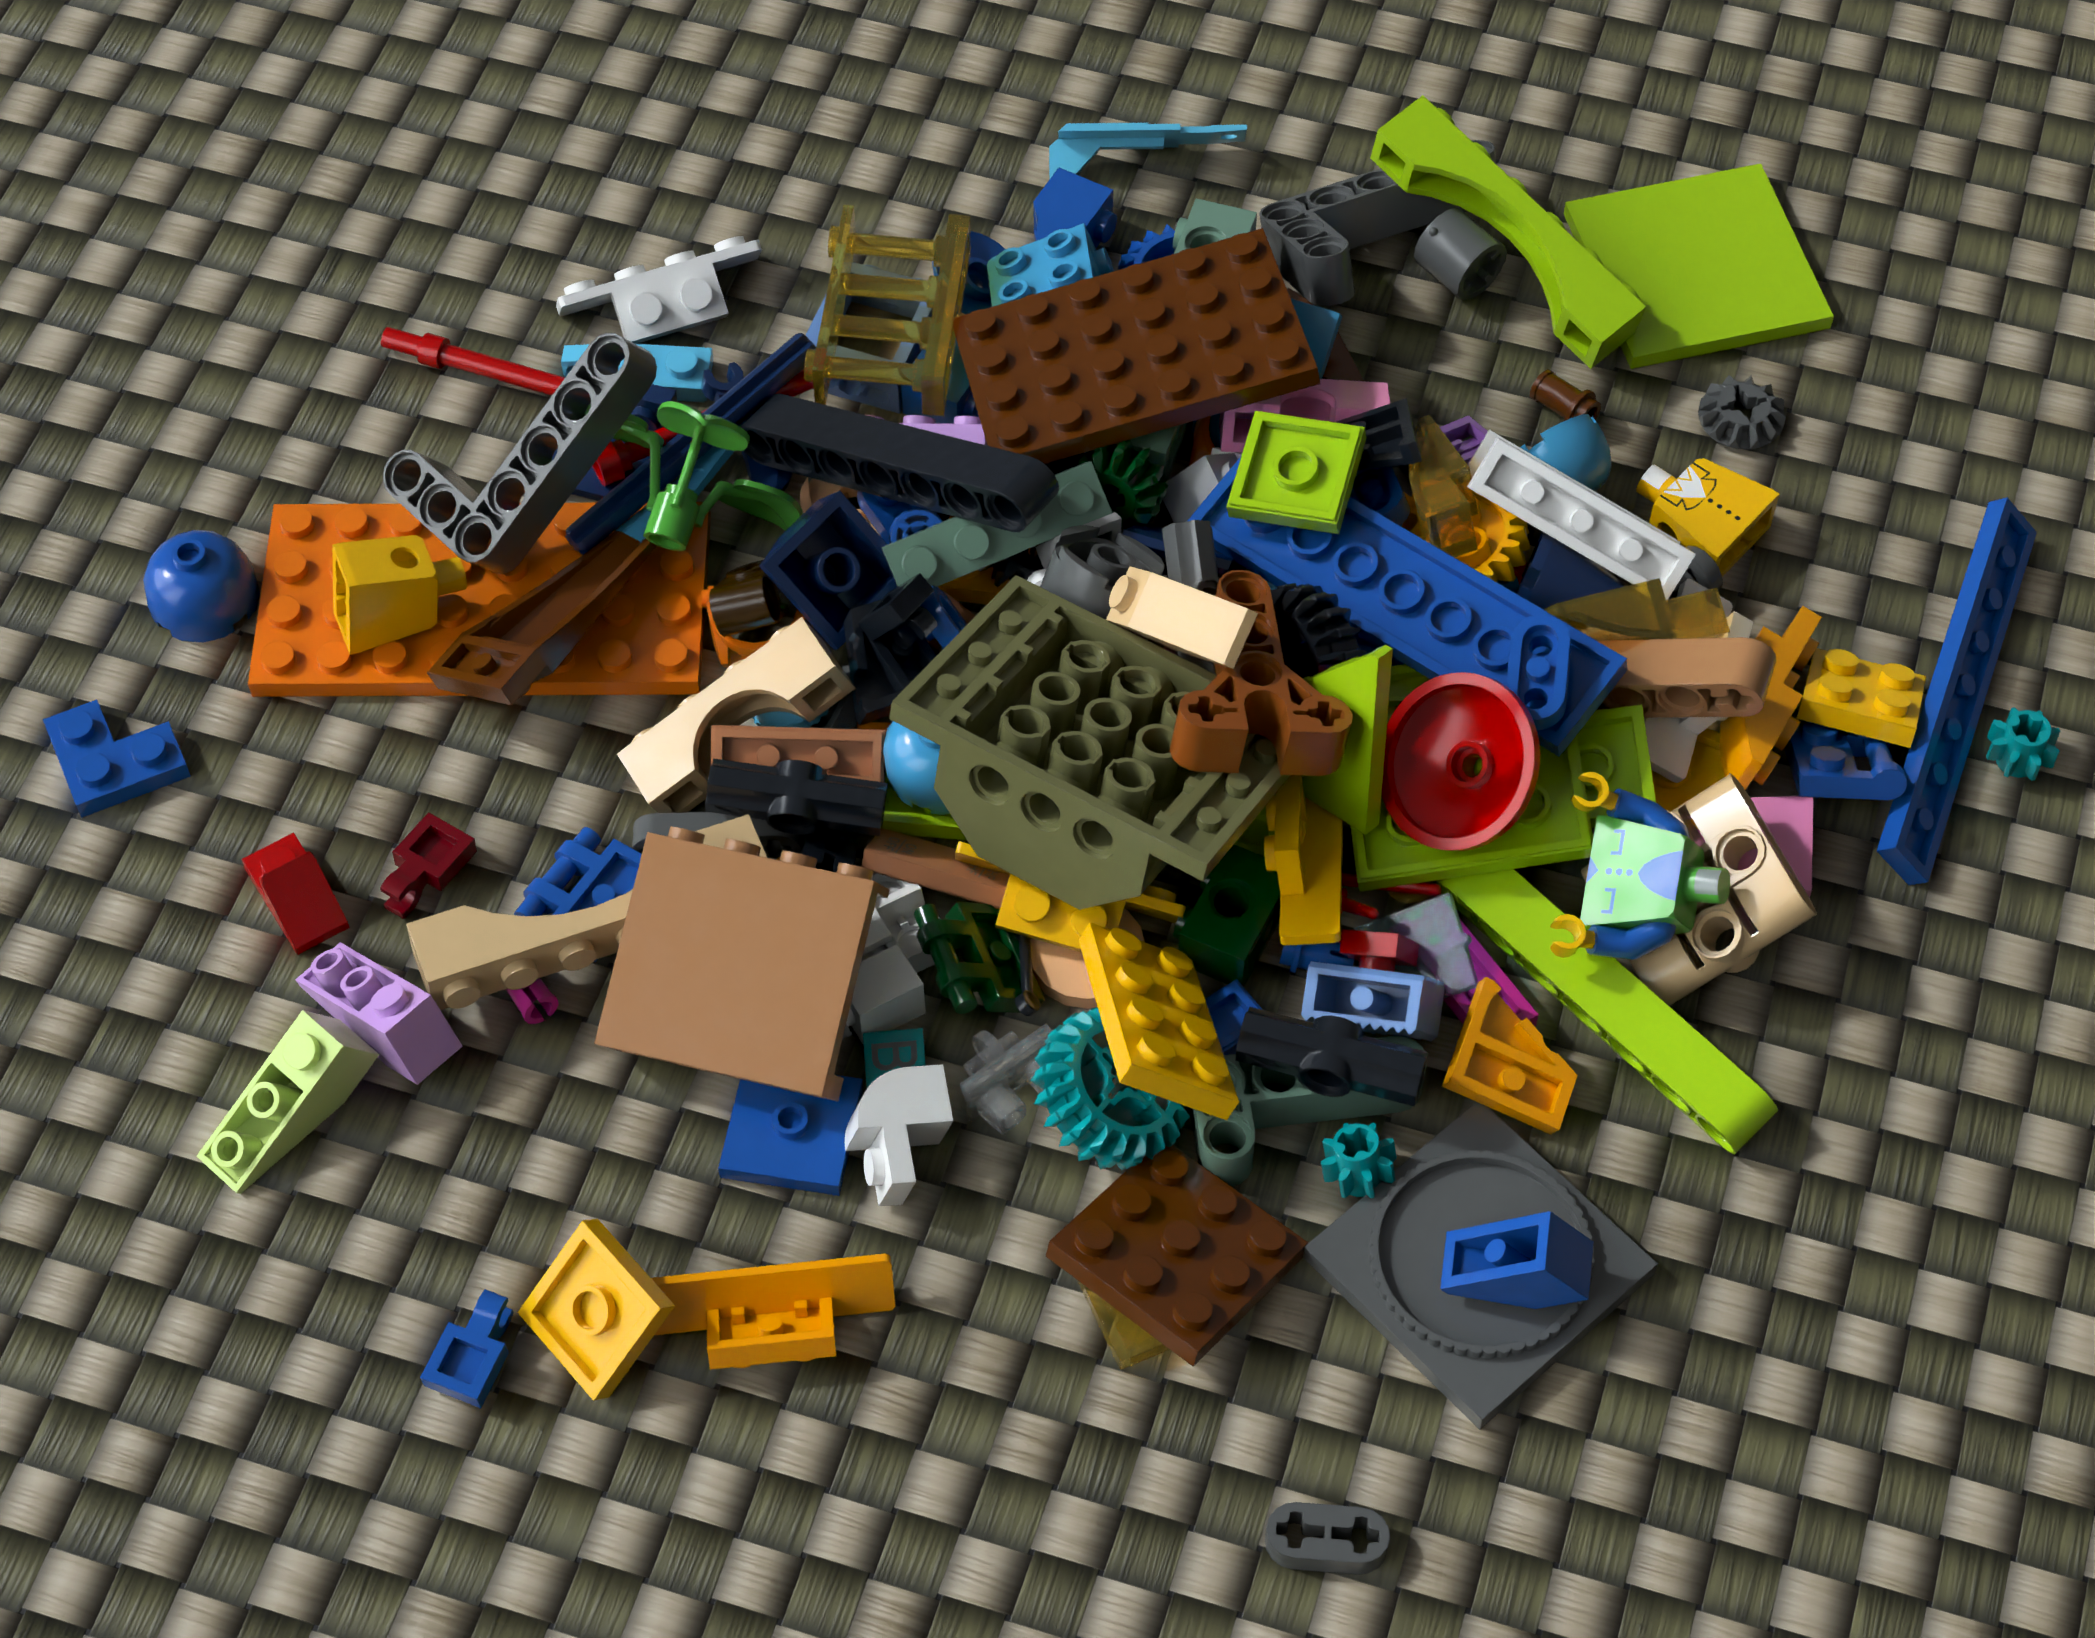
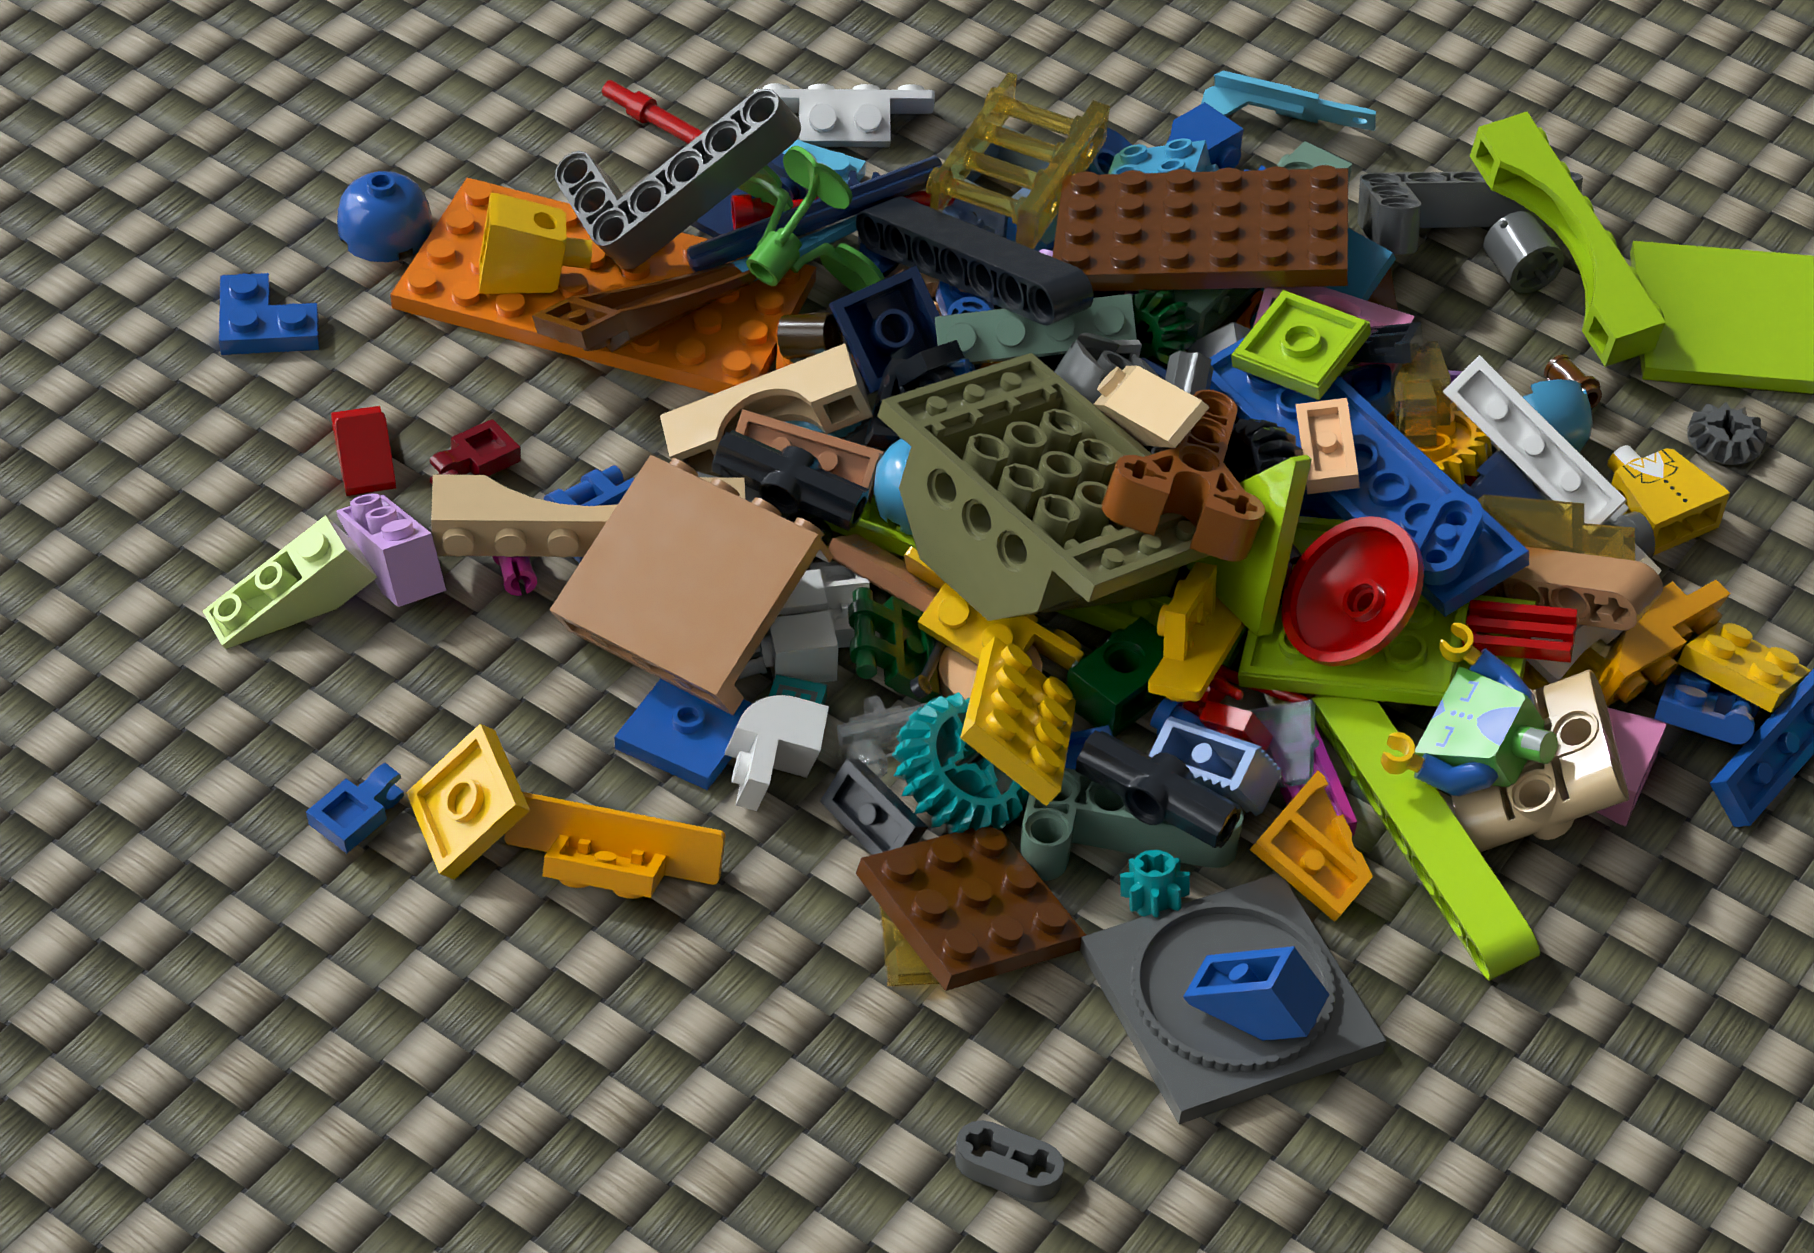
camera: 15 degrees right, 10 degrees down
none -> black plate [820,758,928,855]
none -> light nougat plate [1296,398,1360,494]
none -> red tile [1462,600,1578,663]

